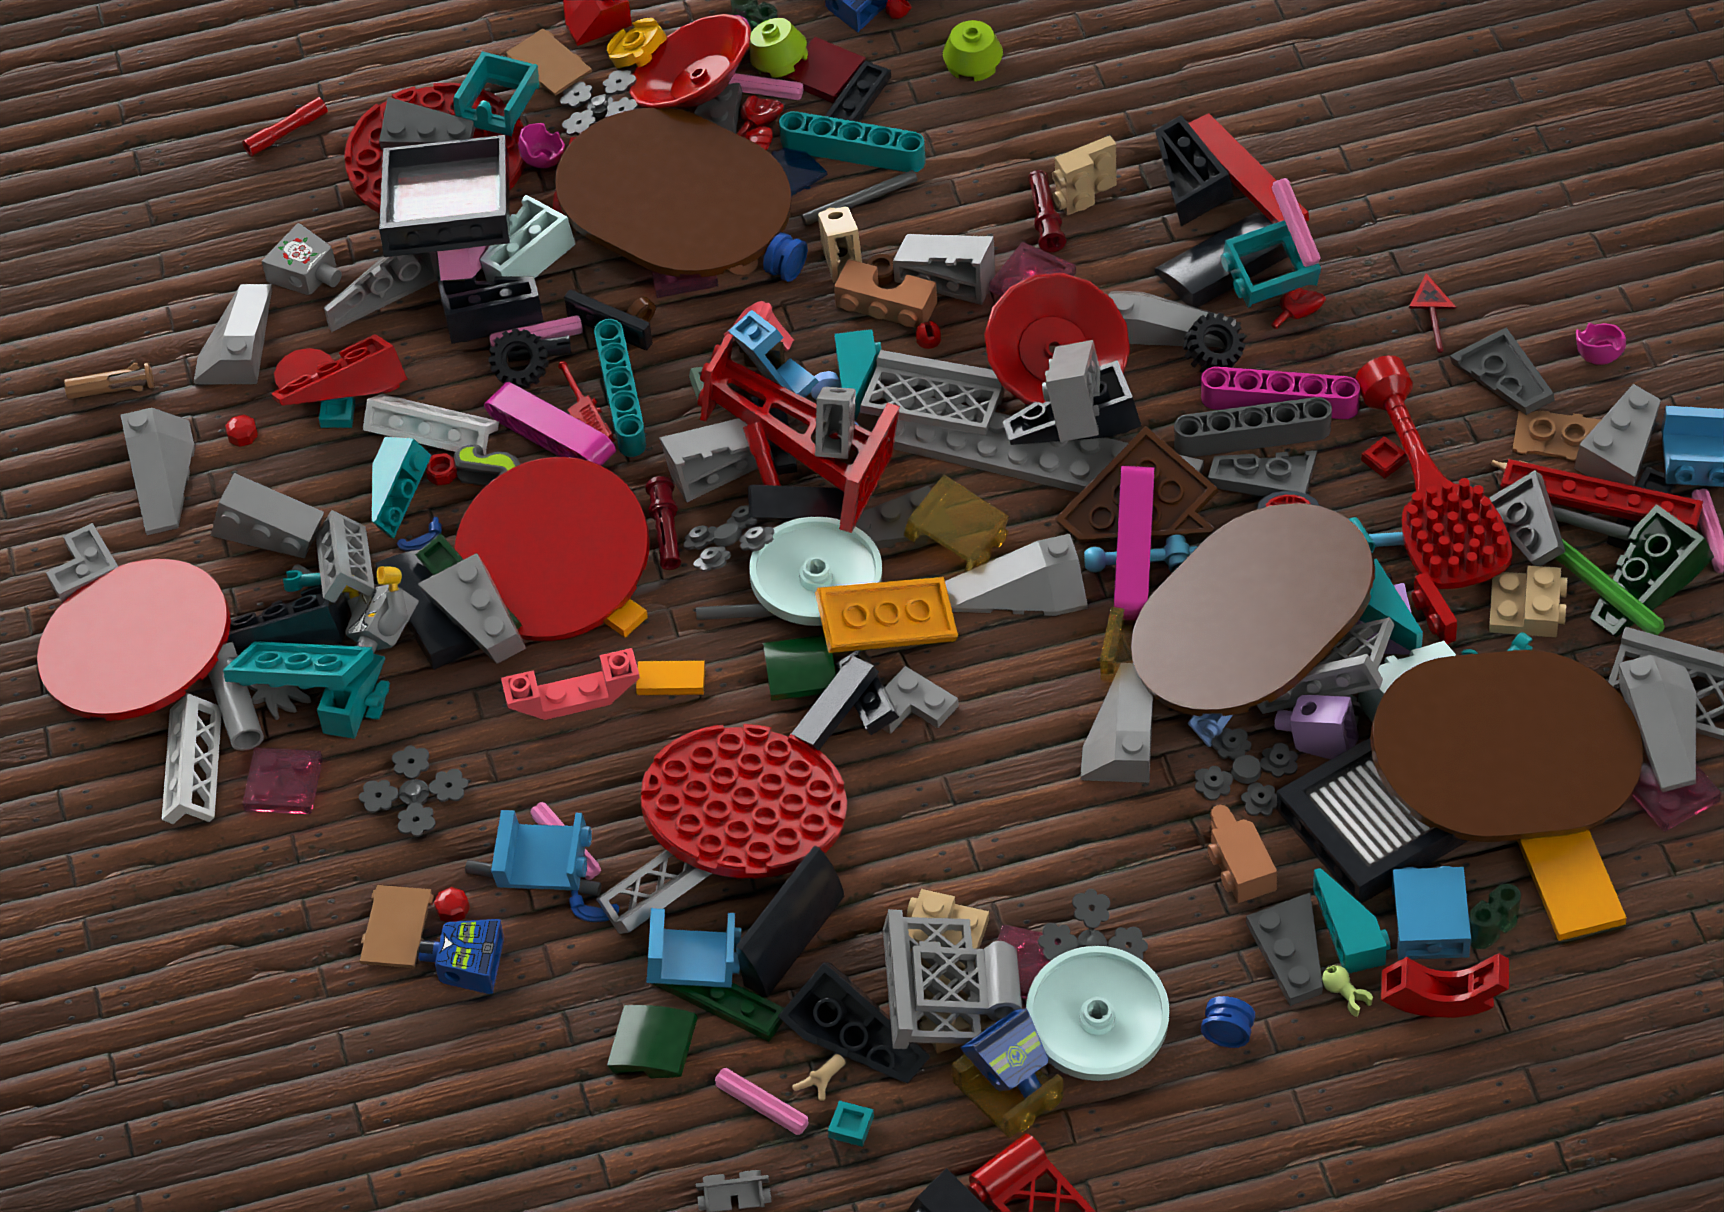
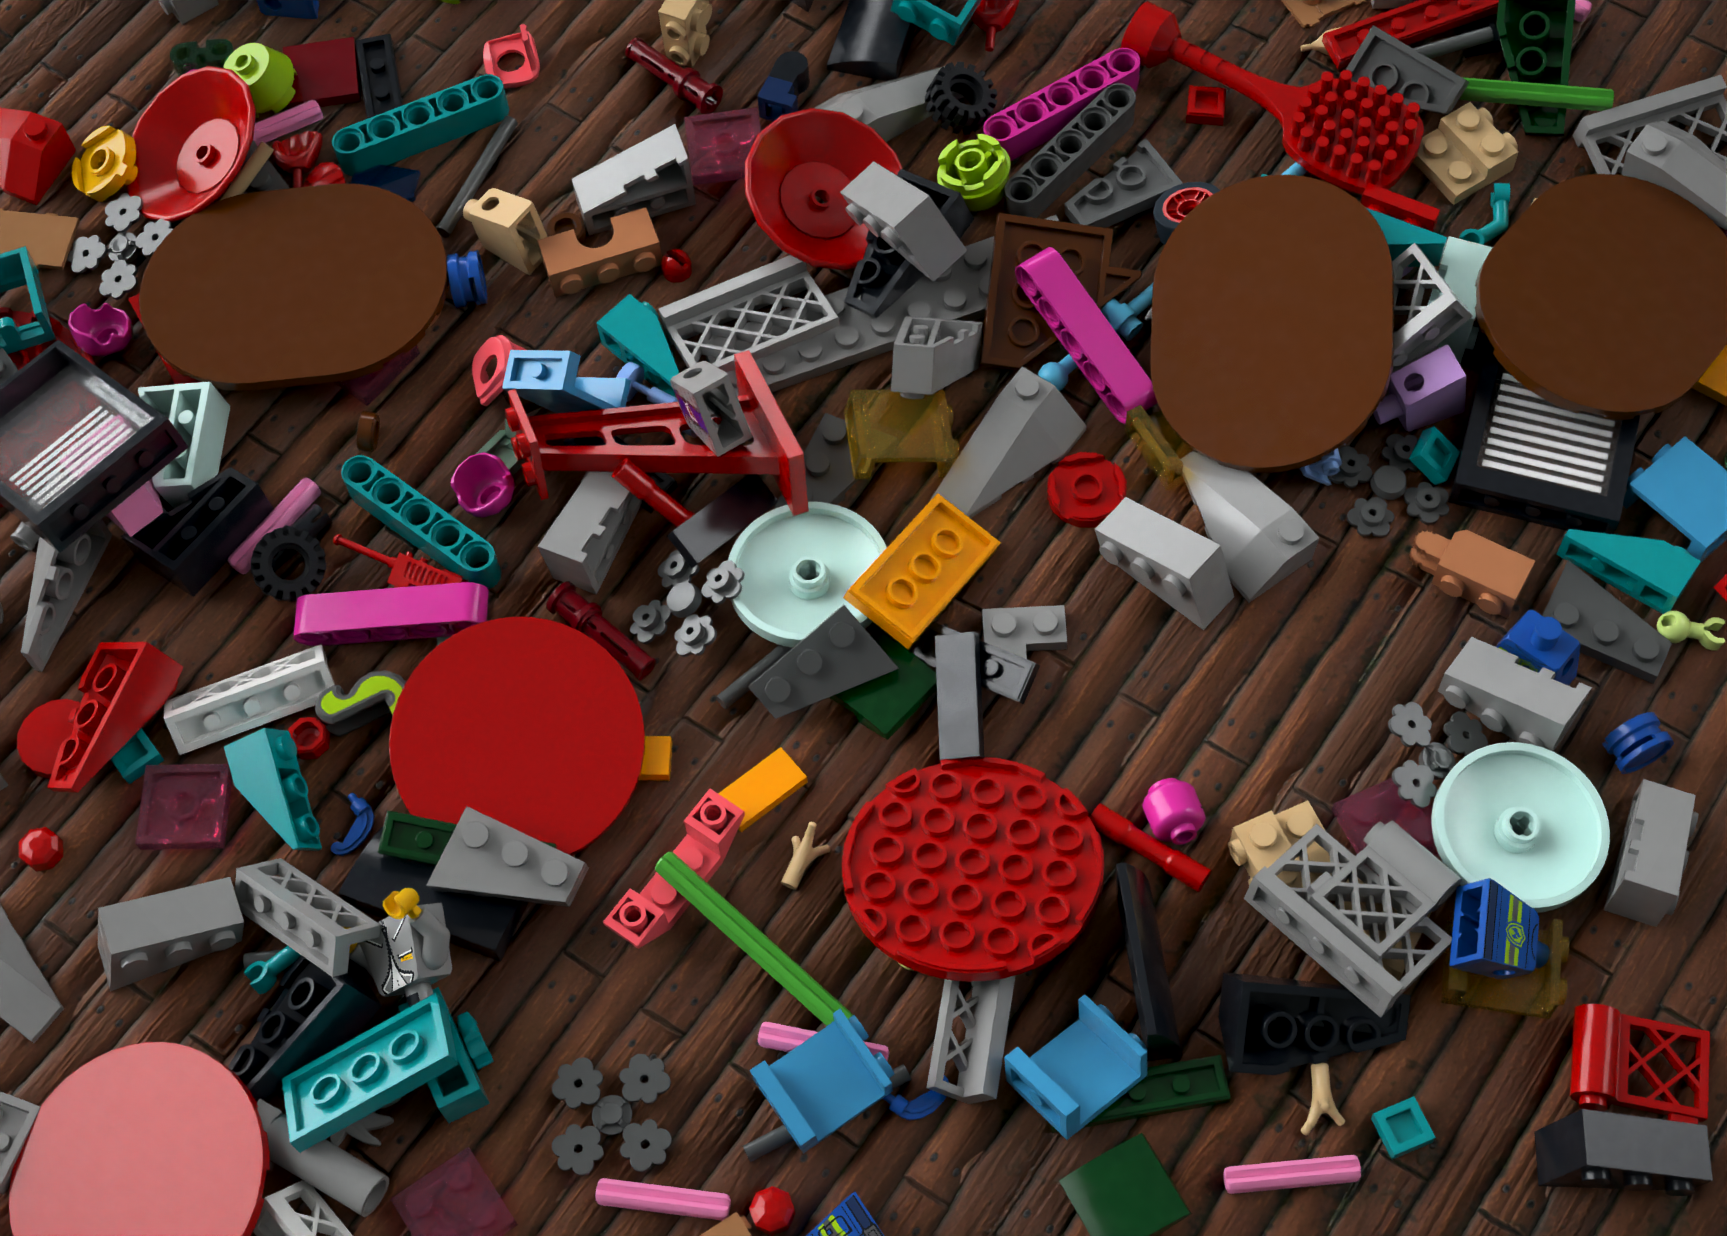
camera: 40 degrees left, 10 degrees up
black tile [564,289,653,351] -> none
none -> clear pink plate [135,764,233,850]
none -> tan bar [219,141,274,201]
none -> dark pink hair [451,452,515,518]
none -> coral piece [483,24,540,89]
none -> bright pink axle [595,1178,731,1221]
none -> bright green axle [655,851,858,1026]
none -> dark grey wing [748,604,899,719]
none -> leg [757,51,810,121]
none -> tan bar [781,822,830,890]
none -> light grey wedge [891,316,983,399]
none -> lime cone [937,134,1011,211]
none -> red tile [1047,452,1127,528]
none -> red piece [1090,803,1212,892]
none -> light grey wedge [1095,497,1234,630]
none -> dark pink head [1142,778,1206,845]
none -> teal plate [1409,426,1460,485]
none -> light grey wedge [1438,637,1592,751]
none -> blue torso [1496,610,1581,686]
none -> light grey wedge [1604,779,1699,927]

